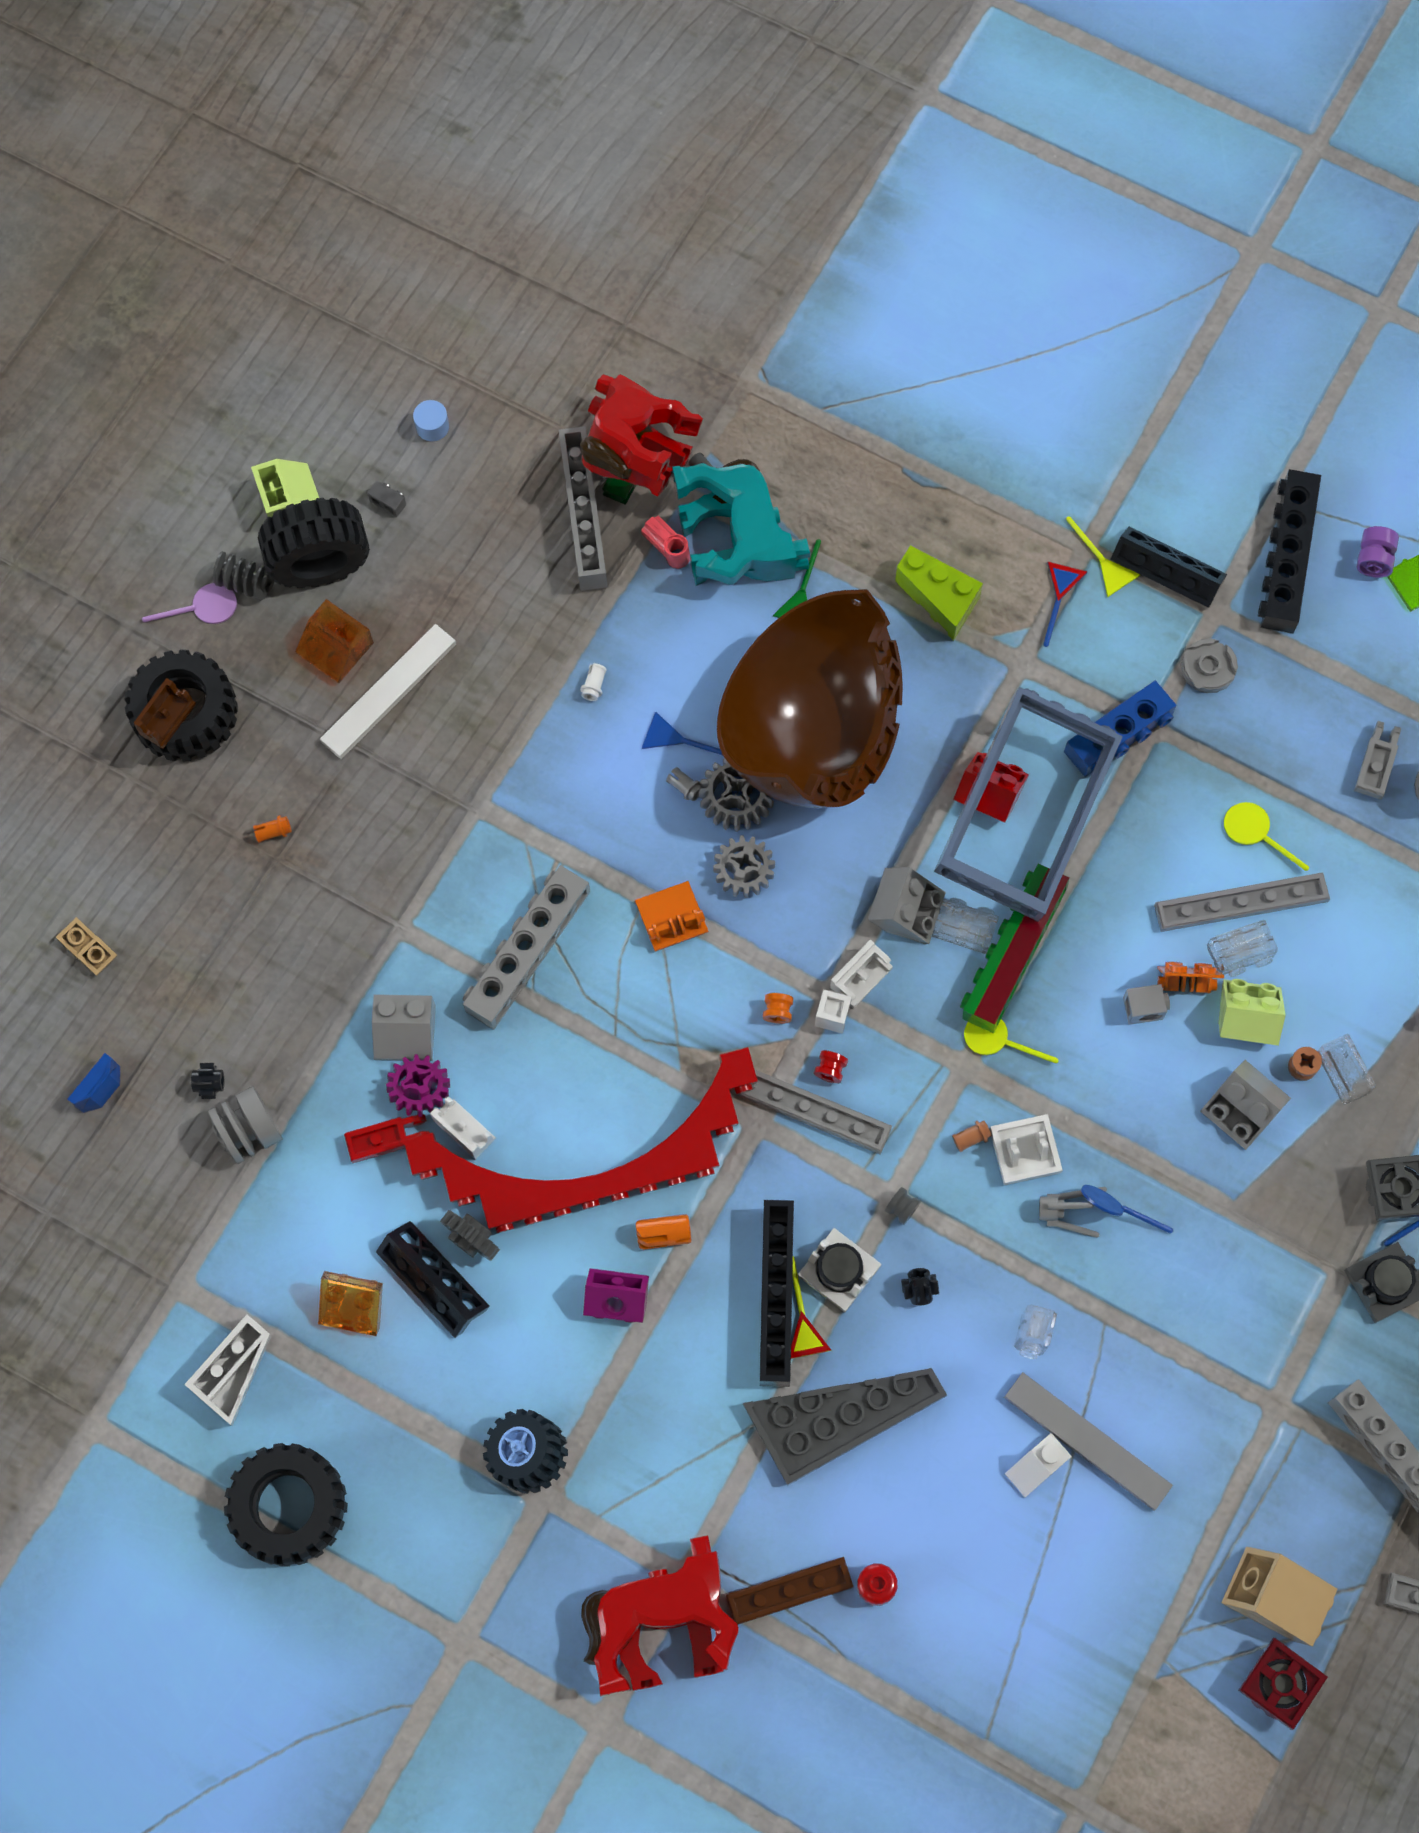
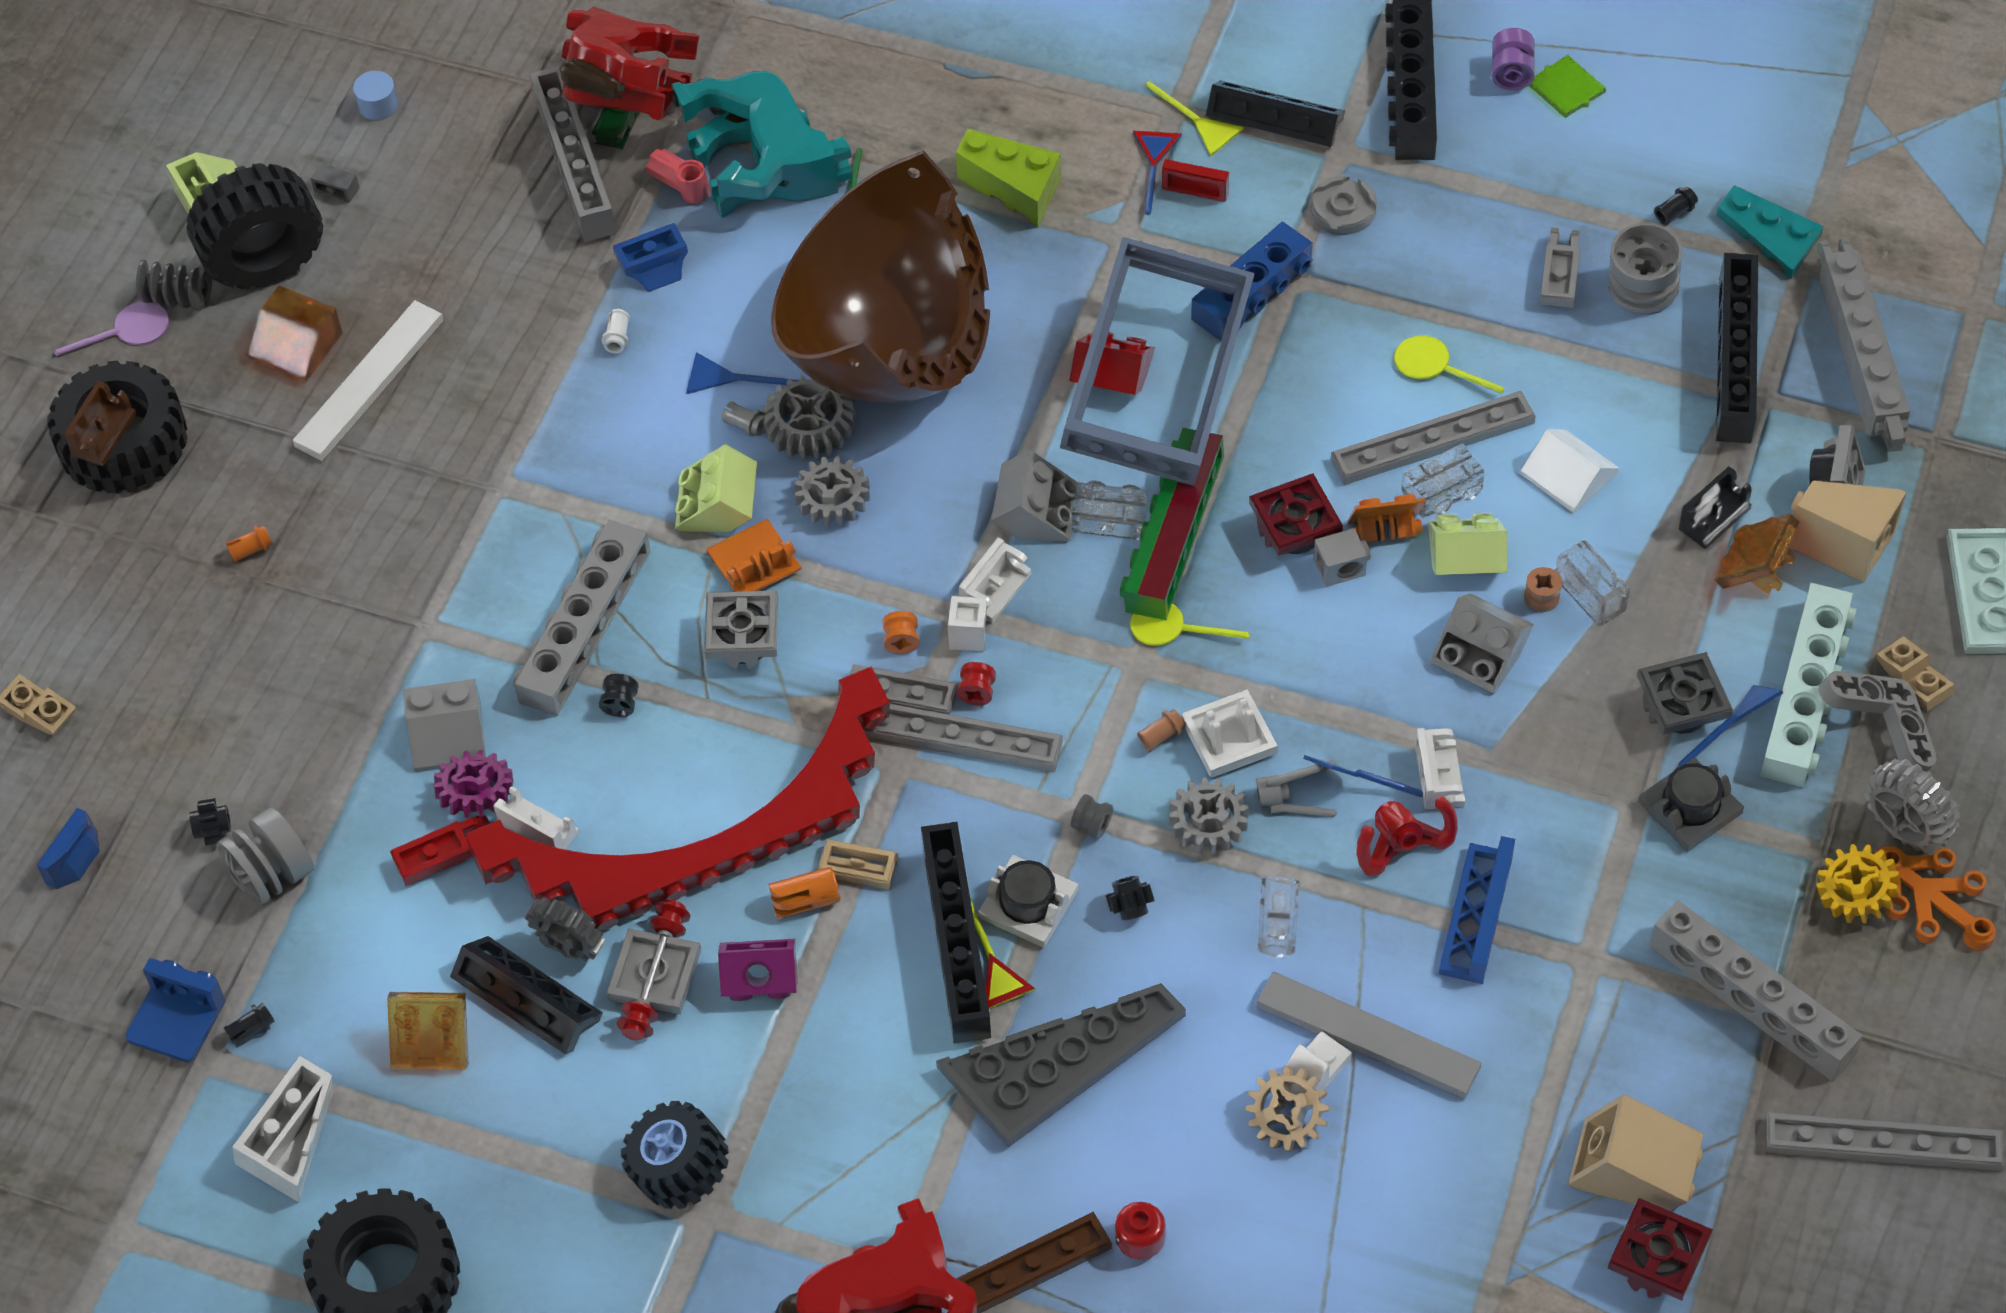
camera: 10 degrees left, 15 degrees down
none -> blue bracket [126,958,226,1063]
none -> black pin [223,1003,275,1048]
none -> black wheel [599,673,639,717]
none -> light grey plate [607,900,701,1041]
none -> blue slope [613,223,688,292]
none -> yellowish green slope [675,444,757,532]
none -> light grey piece [704,591,778,669]
none -> tan tile [817,839,899,890]
none -> light grey tile [850,664,958,715]
none -> red tile [1162,159,1229,202]
none -> light grey gear [1169,777,1249,854]
none -> tan gear [1245,1066,1331,1151]
none -> dark red piece [1249,473,1343,556]
none -> red piece [1356,796,1458,876]
none -> white hinge [1415,728,1465,810]
none -> blue fence [1438,836,1516,984]
none -> white slope [1520,429,1619,513]

